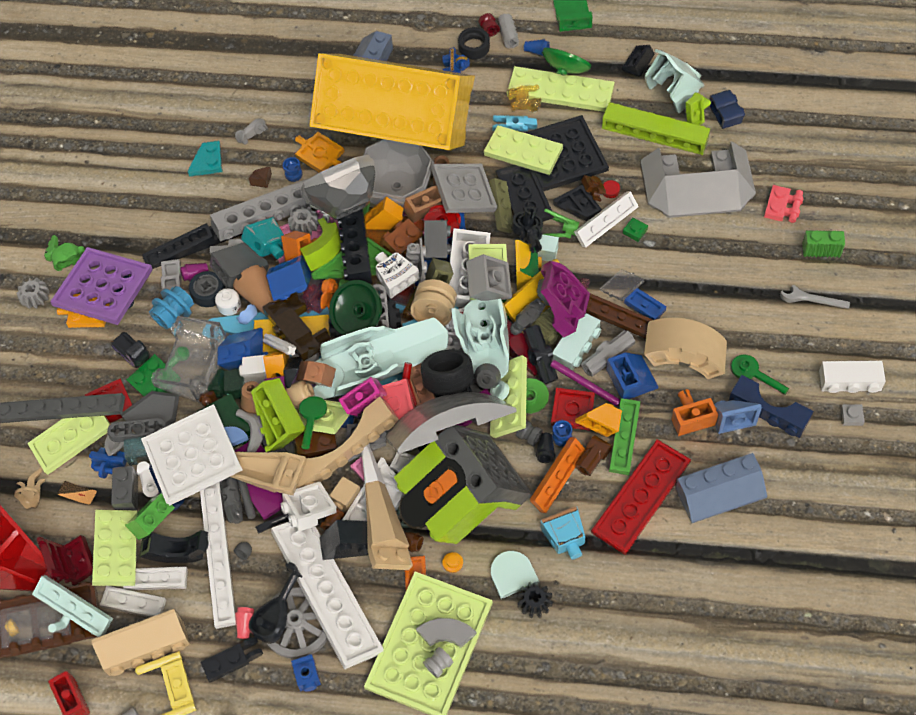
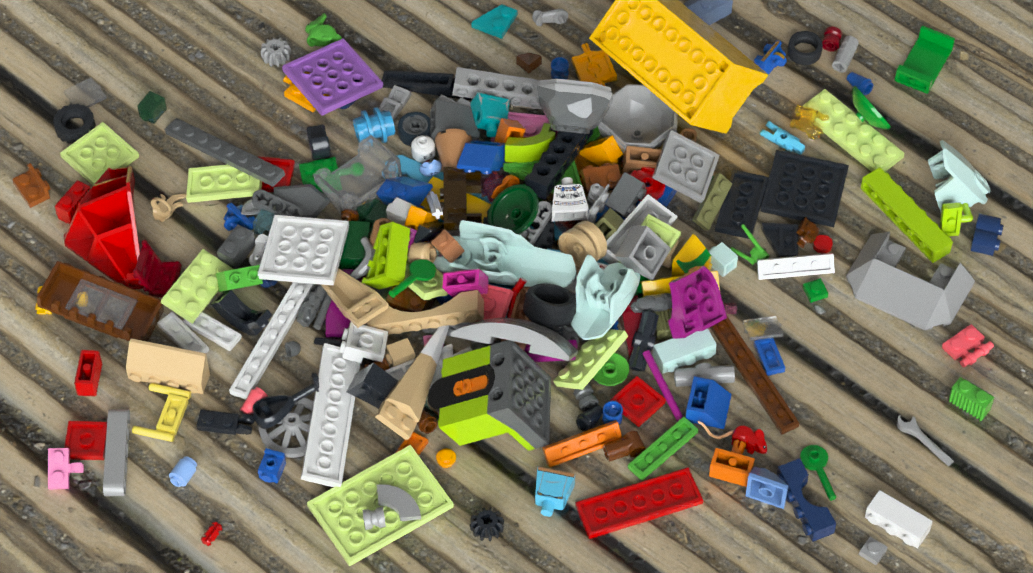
camera: 30 degrees right, 5 degrees down
light aqua plate [32,575,113,637] -> none
clear orange sticker [58,481,97,504] -> none
magenta cone [180,263,209,282] -> none
medium blue tile [225,427,249,446] -> none
light grey gear [288,206,319,235] -> none
dark grey cone [474,363,501,390] -> none
yellowish green plate [484,125,563,175] -> none
light aqua tile [490,380,509,400] -> none
light aqua tile [491,551,539,599] -> none
black pin [511,207,543,253] -> none
light orange slope [575,403,622,437] -> none
black slope [622,45,654,76] -> none
tan panel [644,318,727,380] -> none
sand blue slope [675,453,767,523] -> none
none -> red animal [698,421,767,455]

